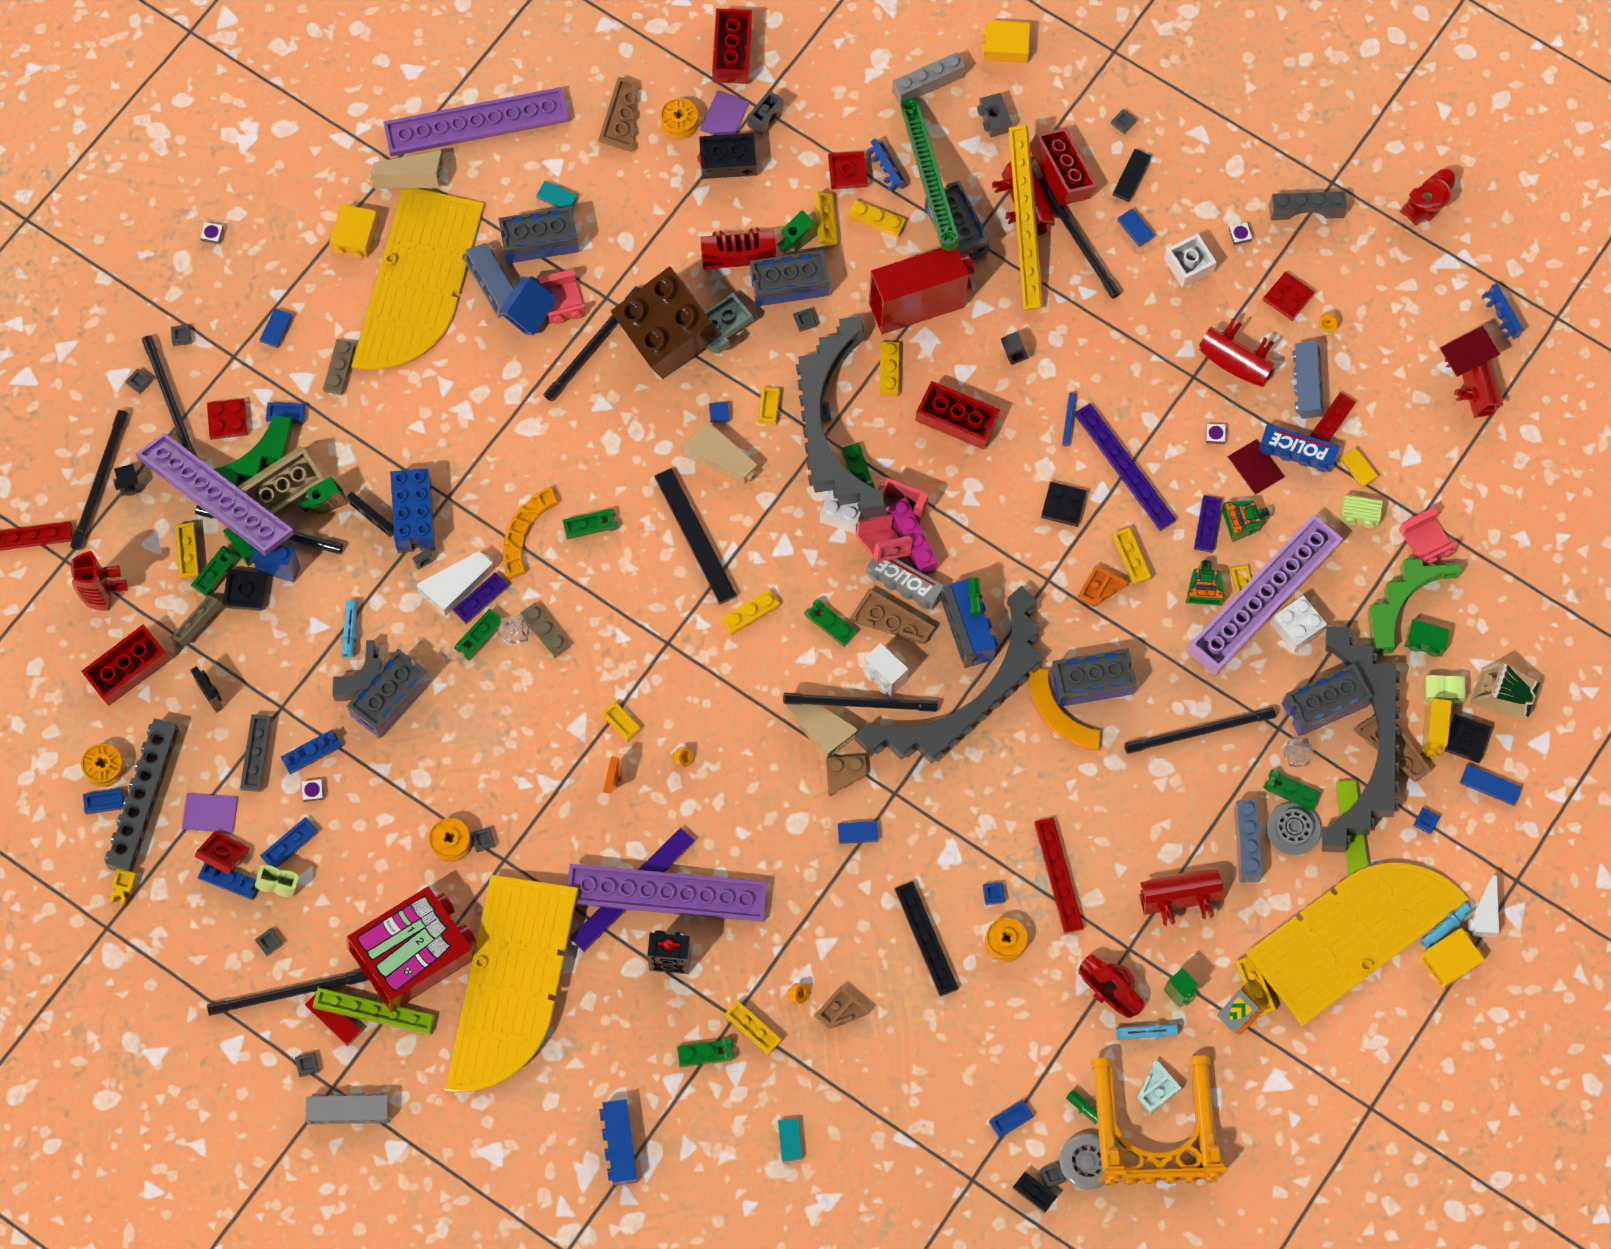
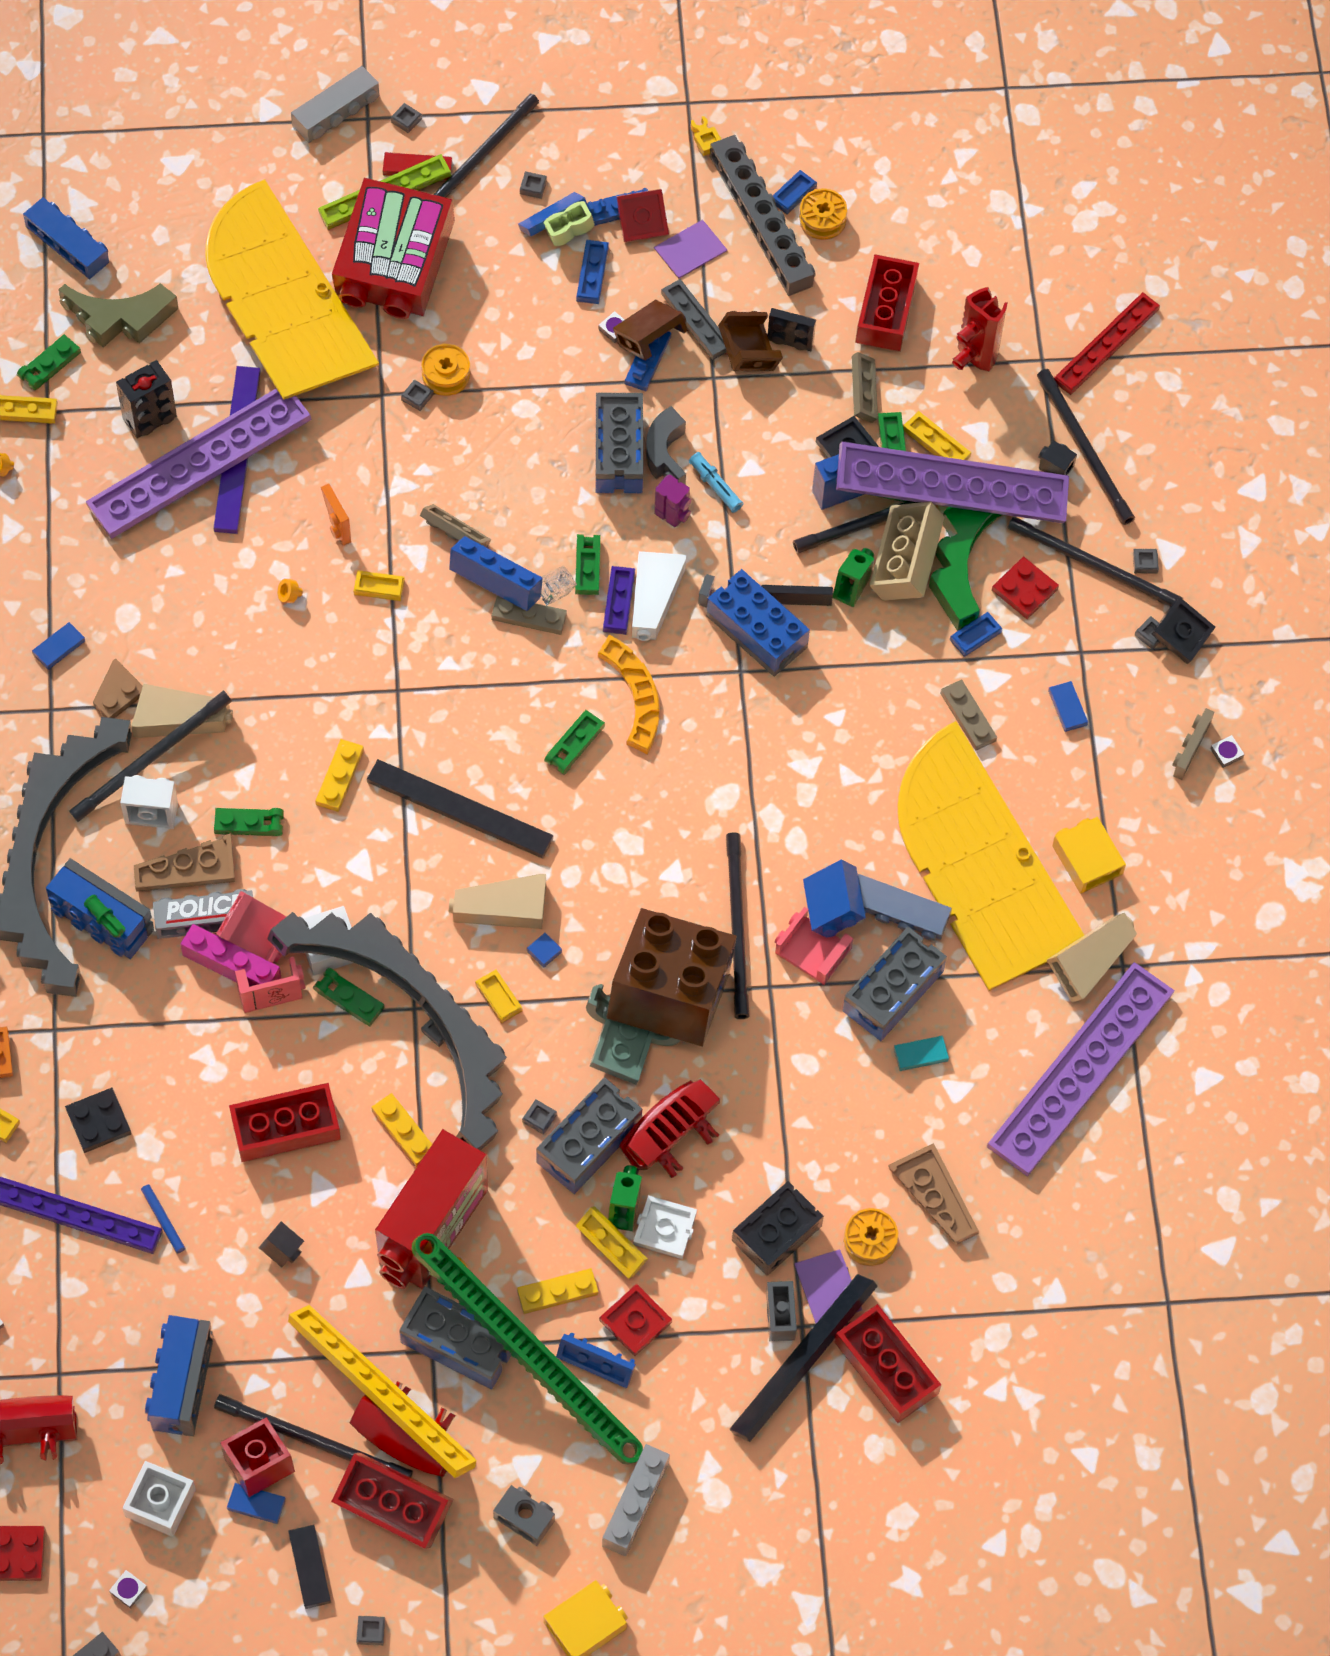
camera: 140 degrees right, 5 degrees down
none -> olive arch [58,283,179,348]
none -> blue piece [145,1315,214,1437]
none -> red brick [220,1417,295,1497]
none -> dark tan plate [420,504,491,548]
none -> blue brick [449,536,543,611]
none -> blue tile [518,192,587,236]
none -> reddish brown panel [613,299,688,360]
none -> white plate [633,1195,697,1259]
none -> magenta brick [654,474,692,527]
none -> reddish brown panel [718,311,783,371]
none -> black tile [730,1274,877,1442]
none -> black plate [1151,597,1216,664]
none -> dark tan plate [1172,708,1214,780]

